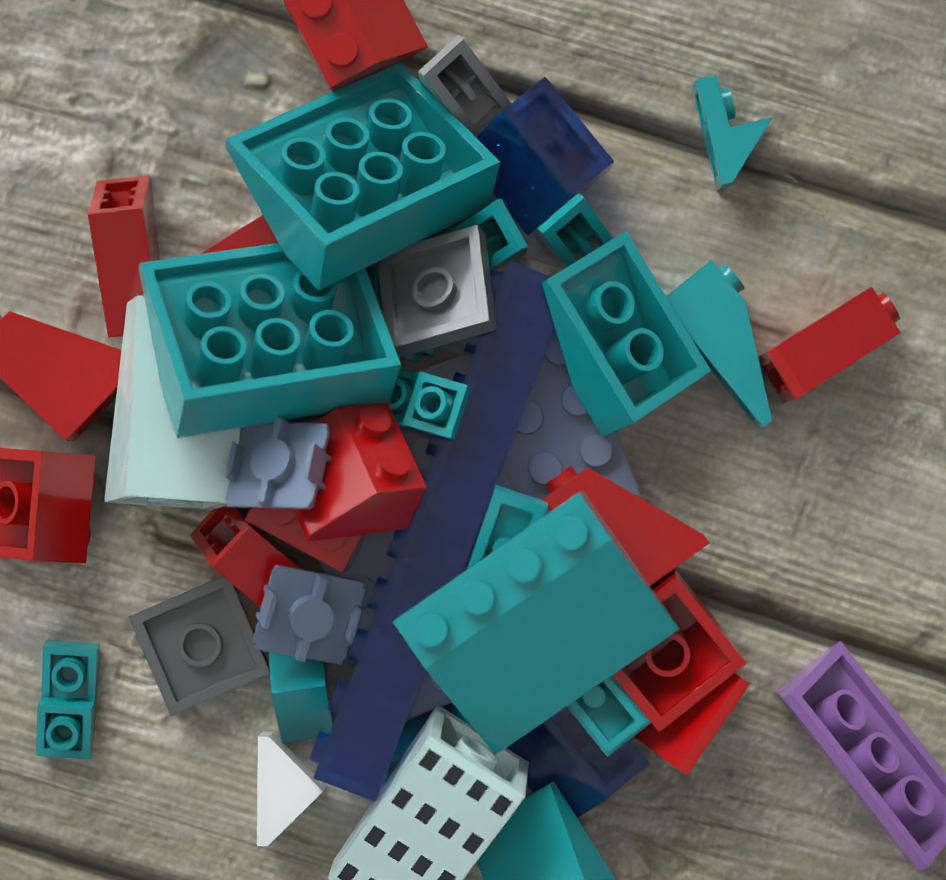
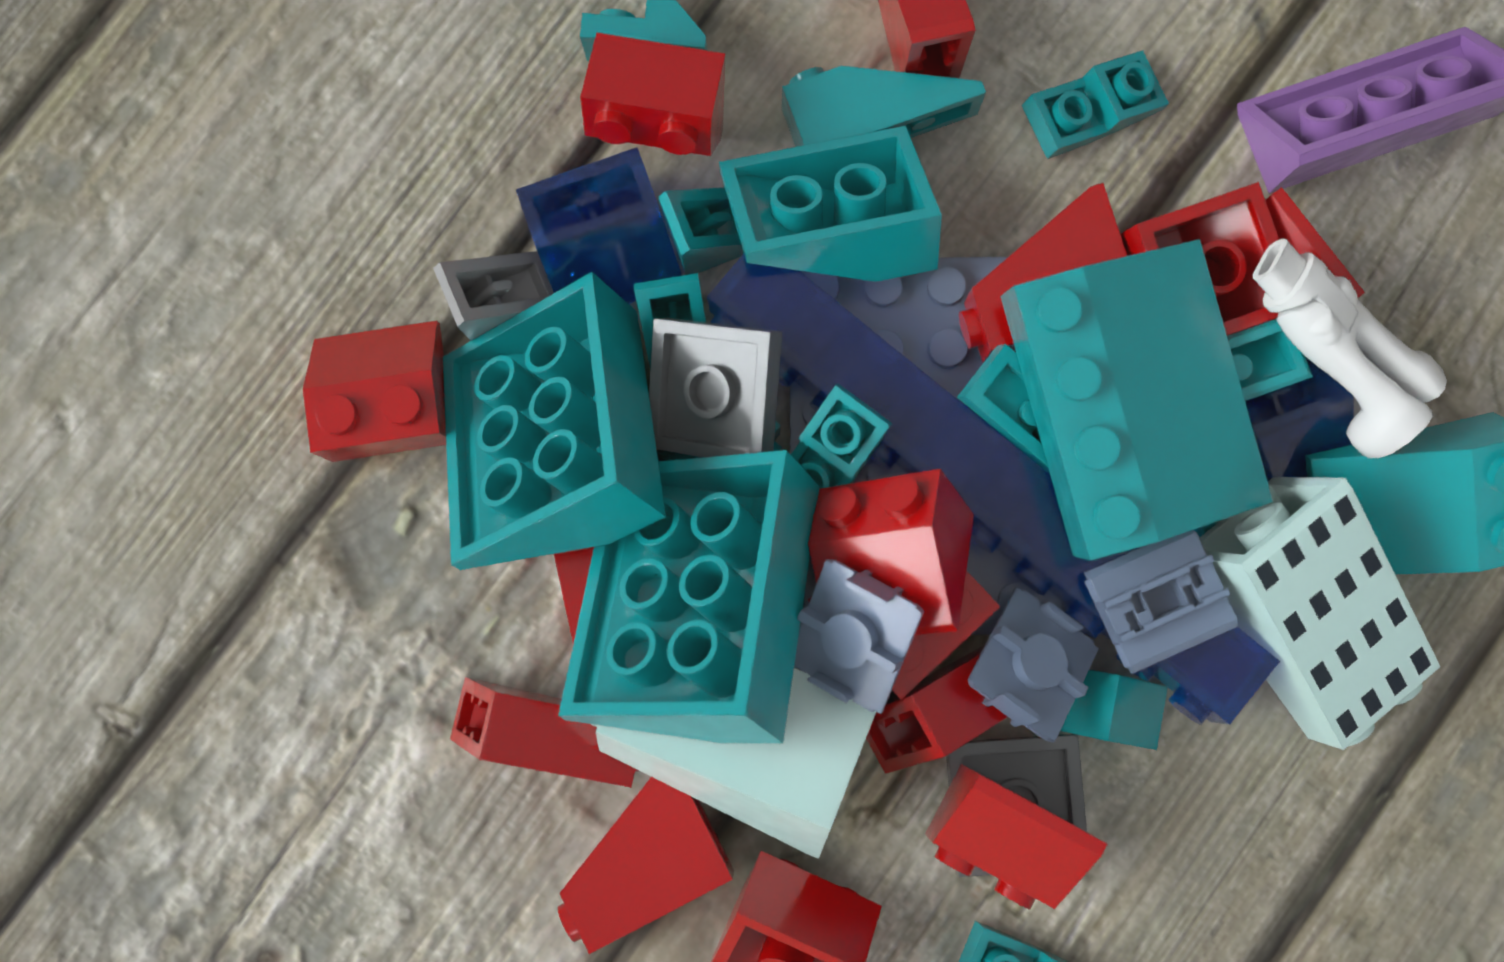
camera: 70 degrees left, 5 degrees down
white slope [257,732,326,846] -> none
none -> red slope [580,32,725,156]
none -> red slope [925,764,1107,910]
none -> teal slope [1021,50,1169,159]
none -> sand blue piece [1084,530,1238,674]
none -> white piece [1253,239,1447,458]

